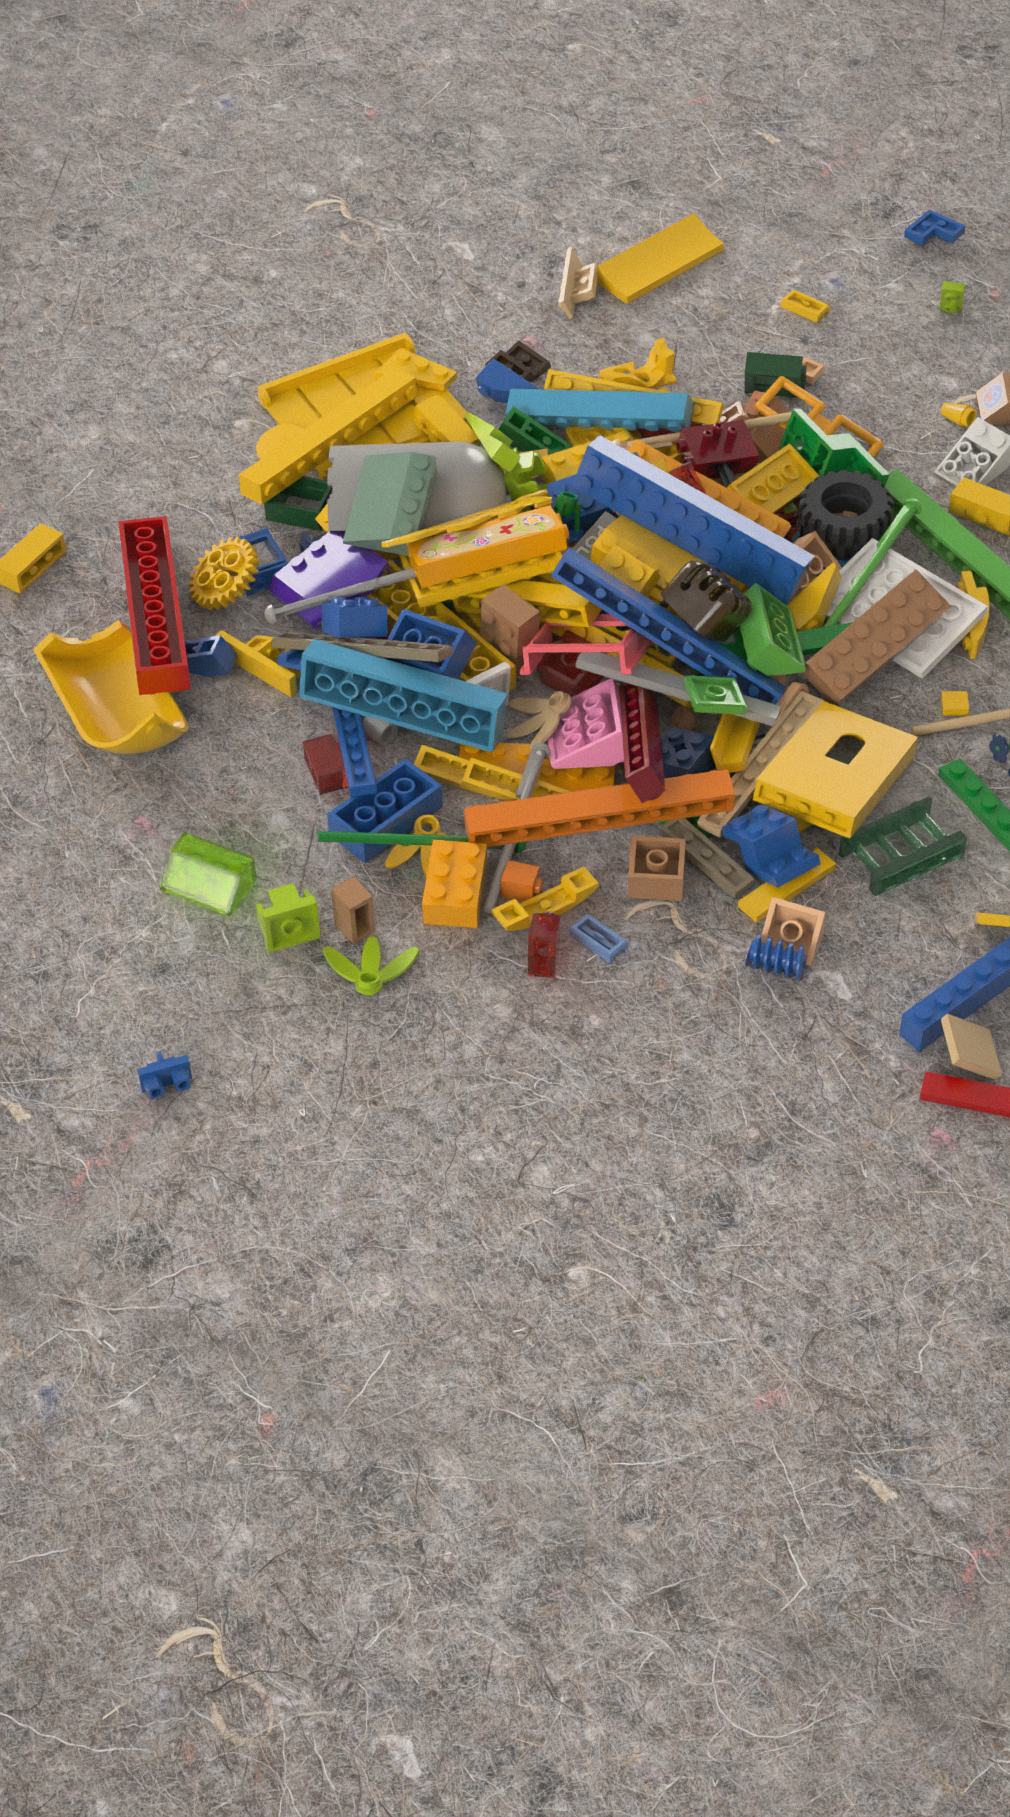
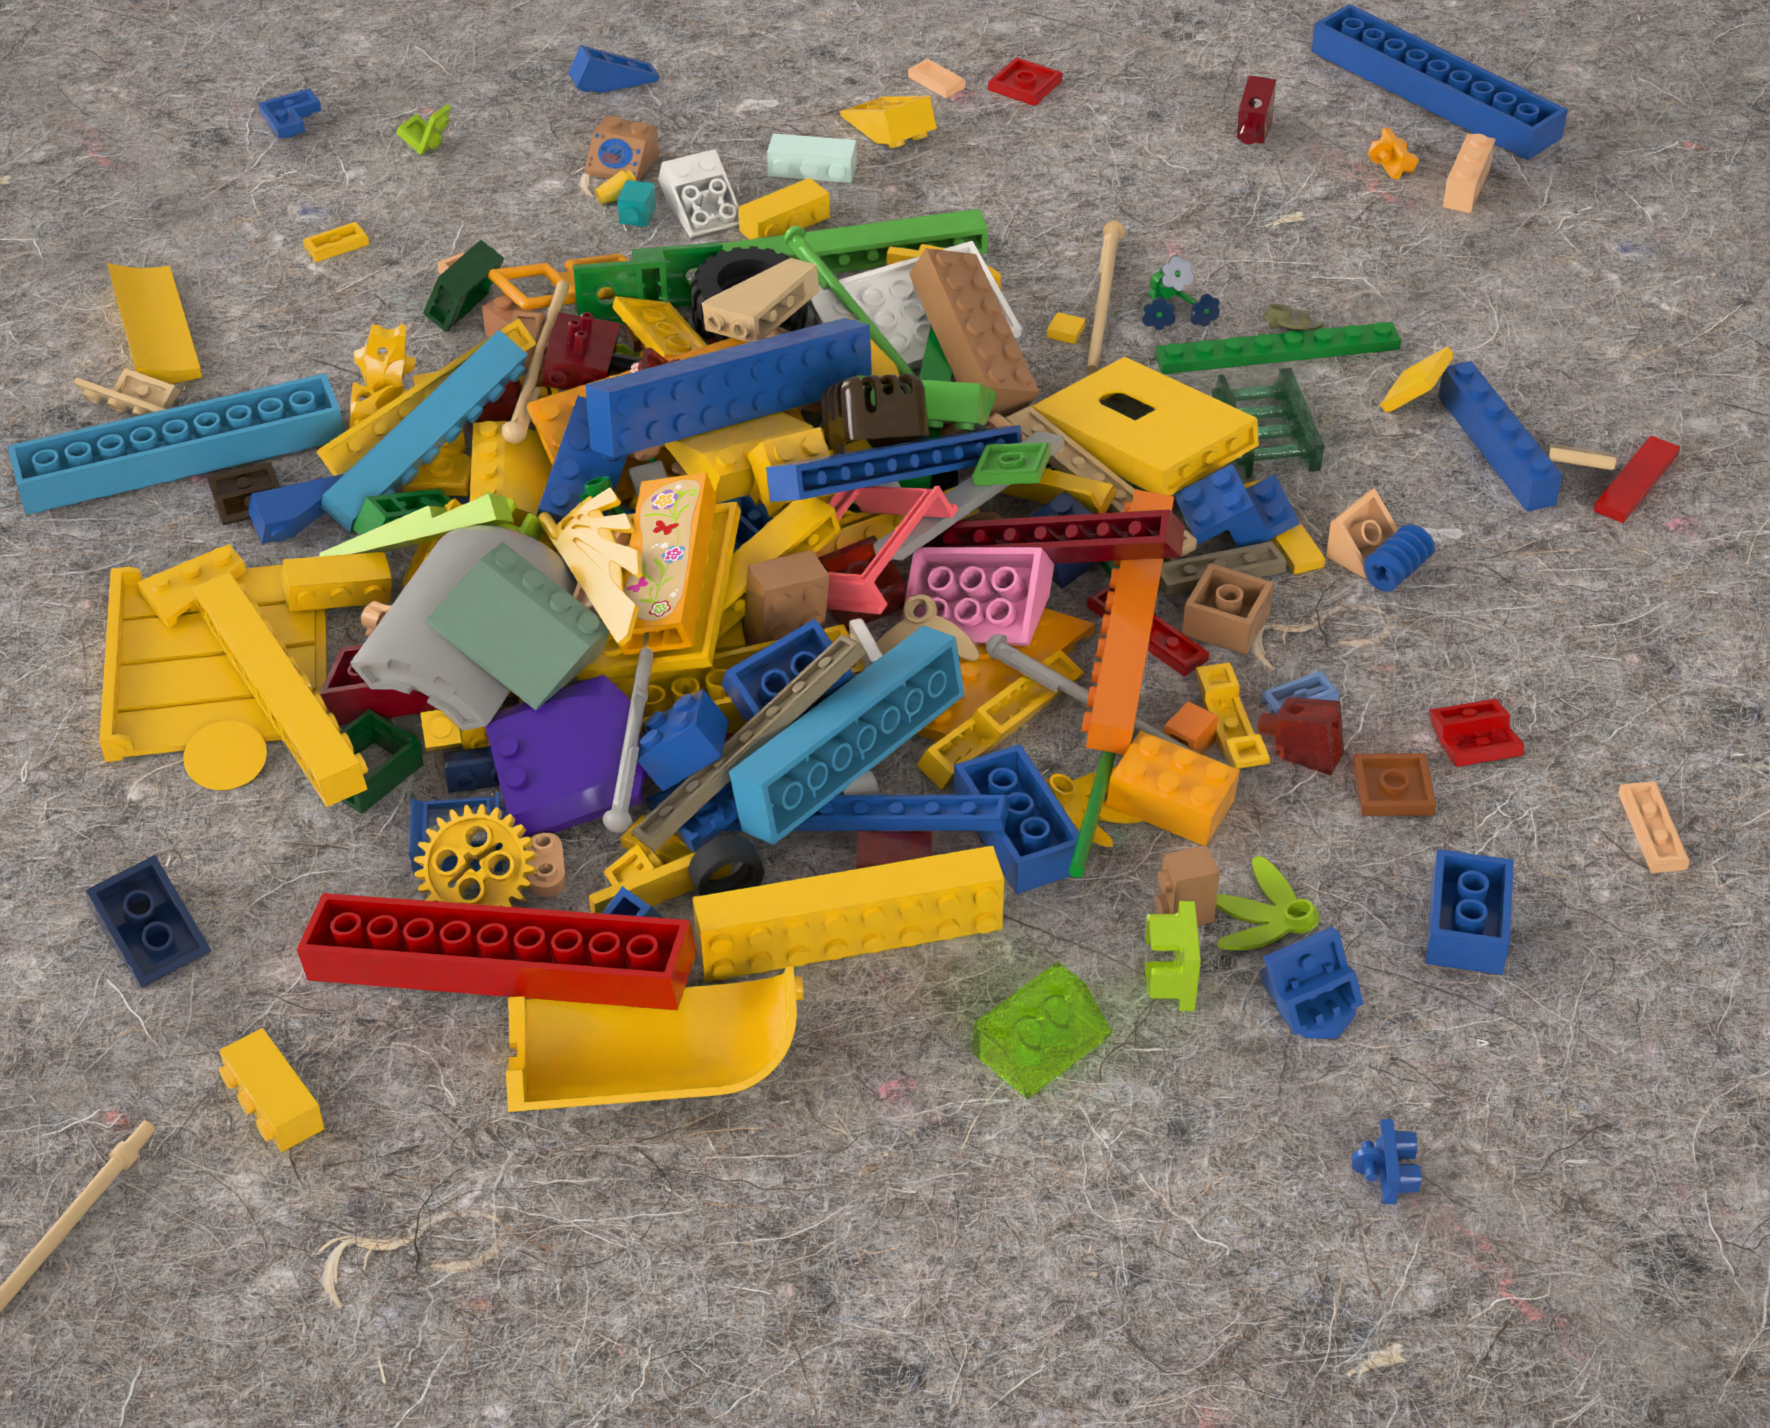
camera: 70 degrees left, 5 degrees down
none -> dark azure brick [7,373,344,515]
none -> dark blue slope [85,855,211,989]
none -> light nougat plate [526,833,566,897]
none -> teal brick [617,180,656,227]
none -> black tyre [688,835,765,896]
none -> yellow brick [693,846,1004,982]
none -> tan slope [702,258,819,342]
none -> red tile [1087,585,1209,677]
none -> blue piece [1259,926,1363,1039]
none -> dark orange plate [1352,753,1436,816]
none -> blue brick [1425,849,1514,975]
none -> red slope [1429,698,1524,767]
none -> light nougat tile [1618,781,1690,873]

